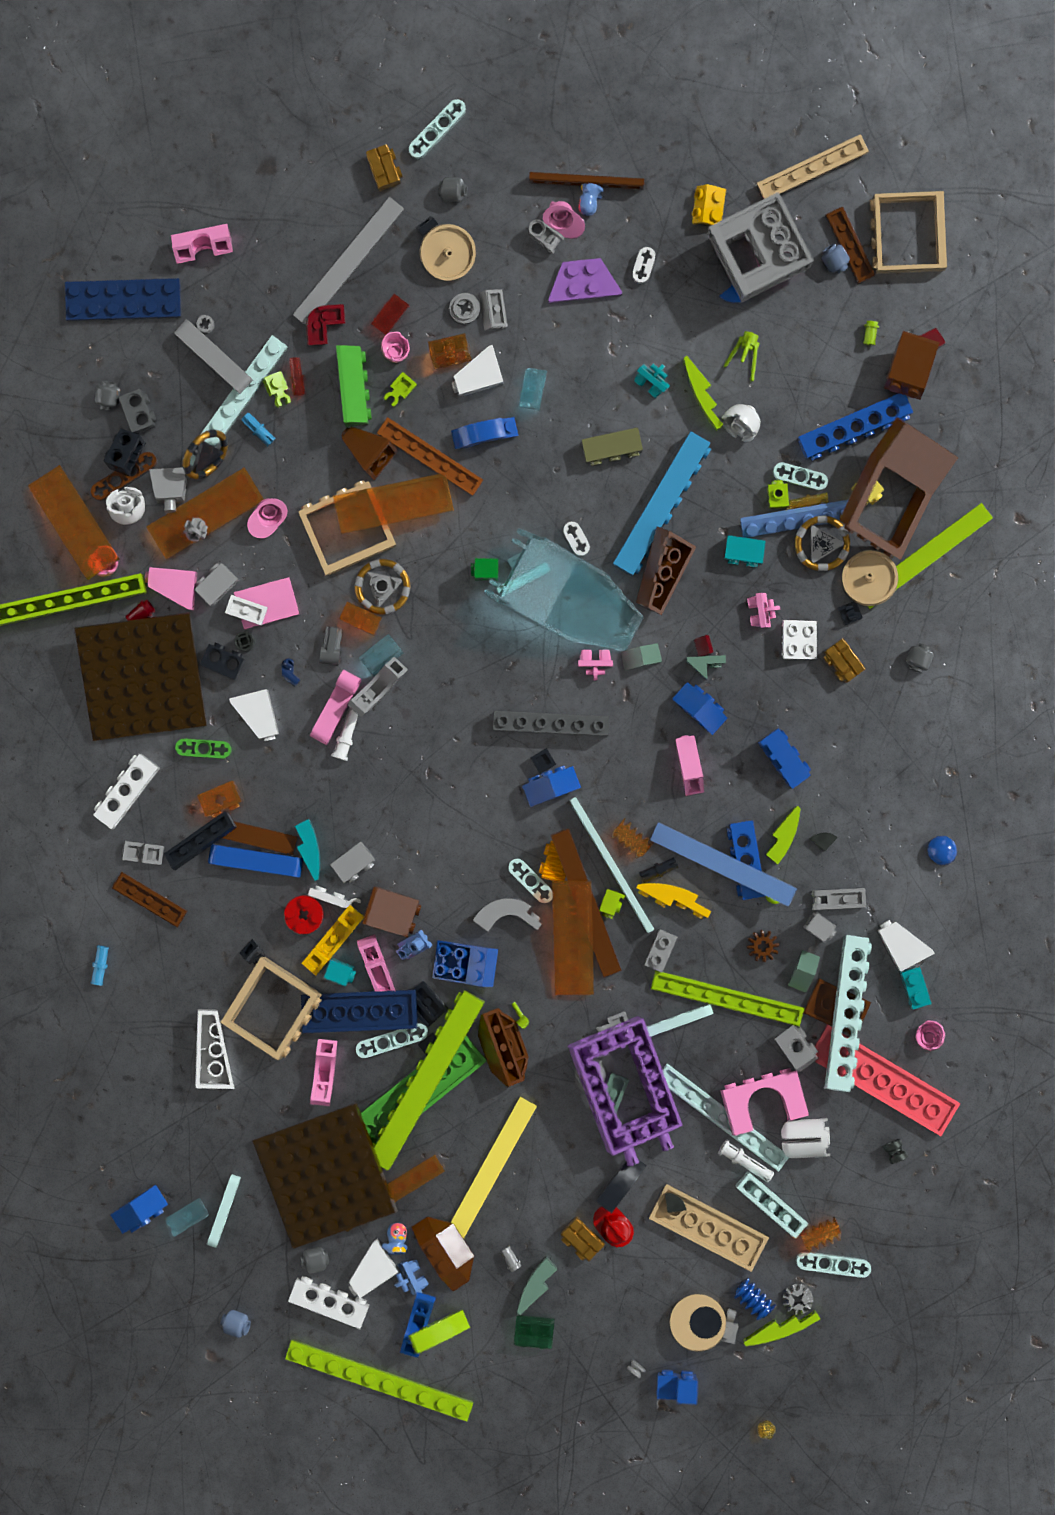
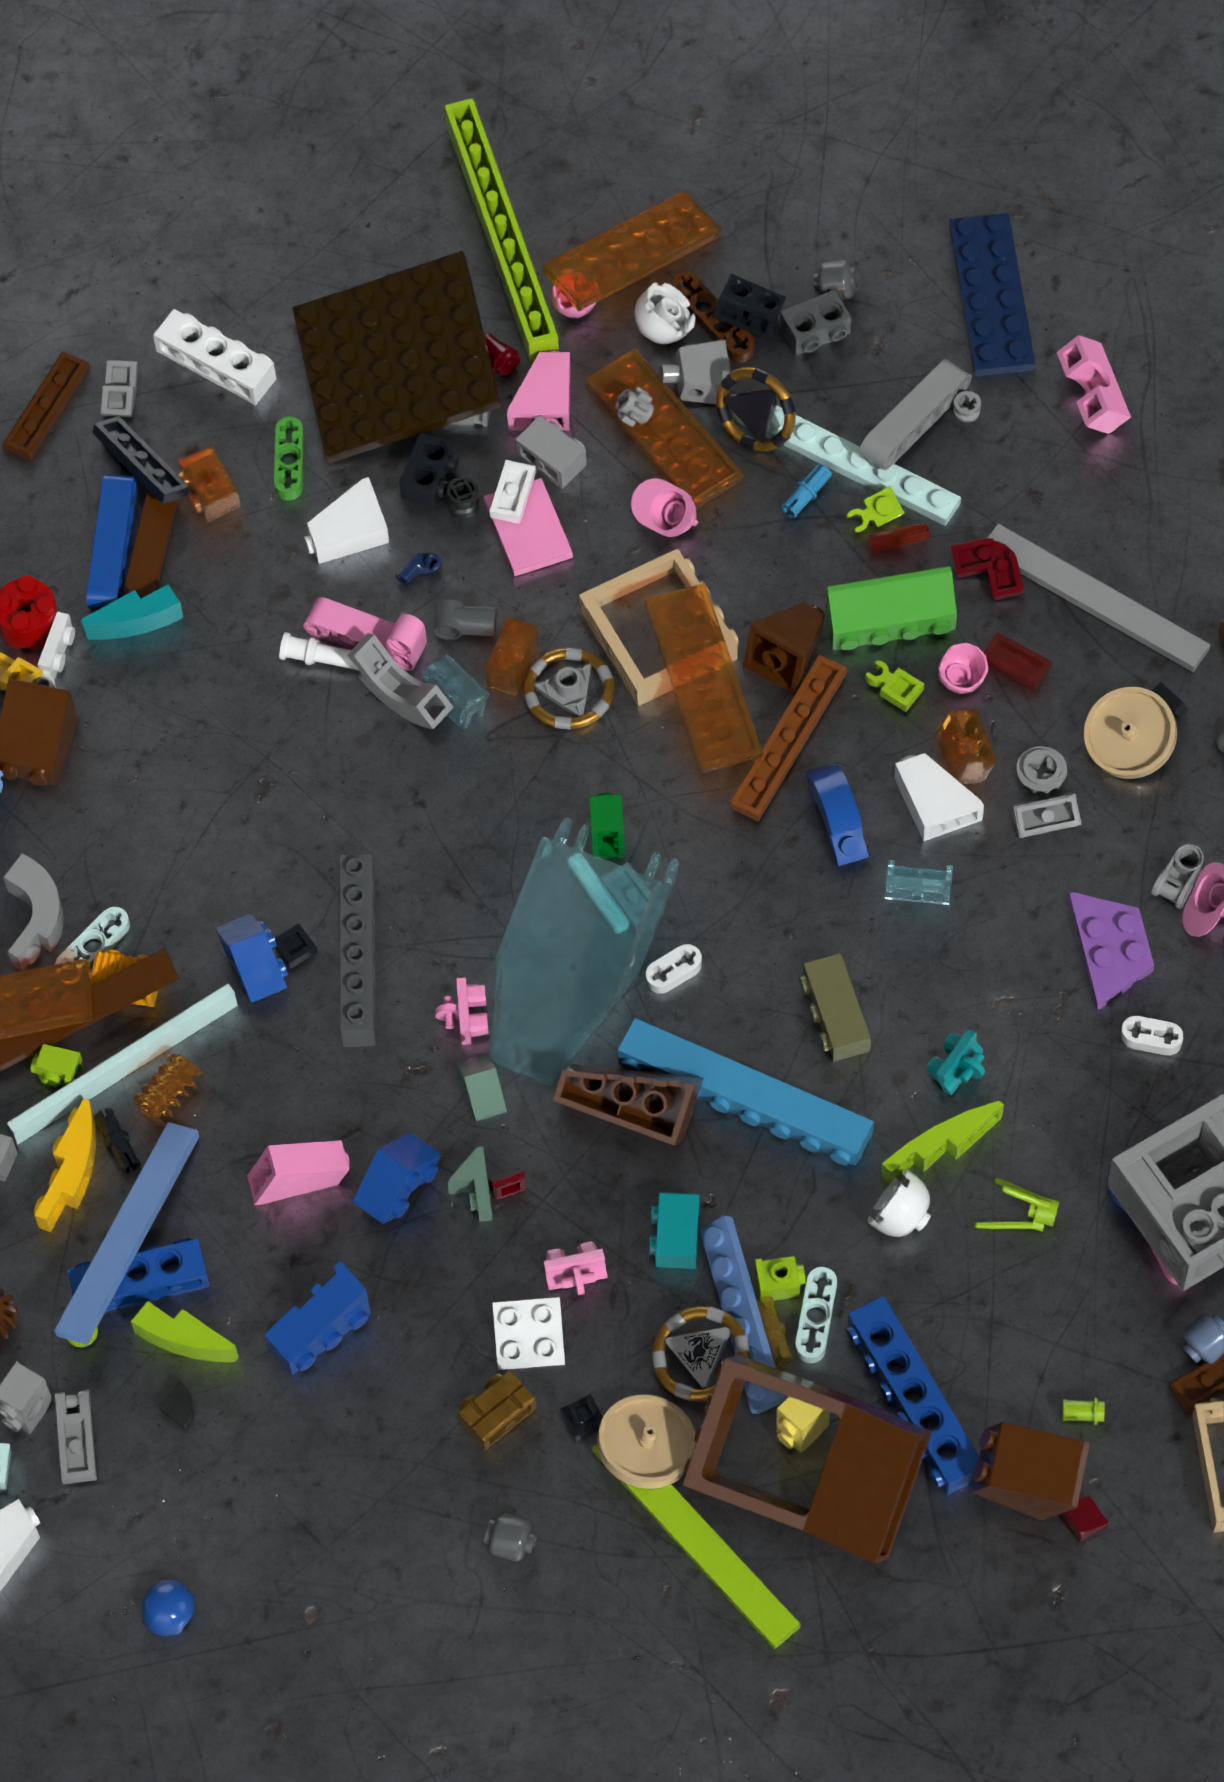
camera: 85 degrees right, 25 degrees down
light grey brick [330,841,375,883] -> none

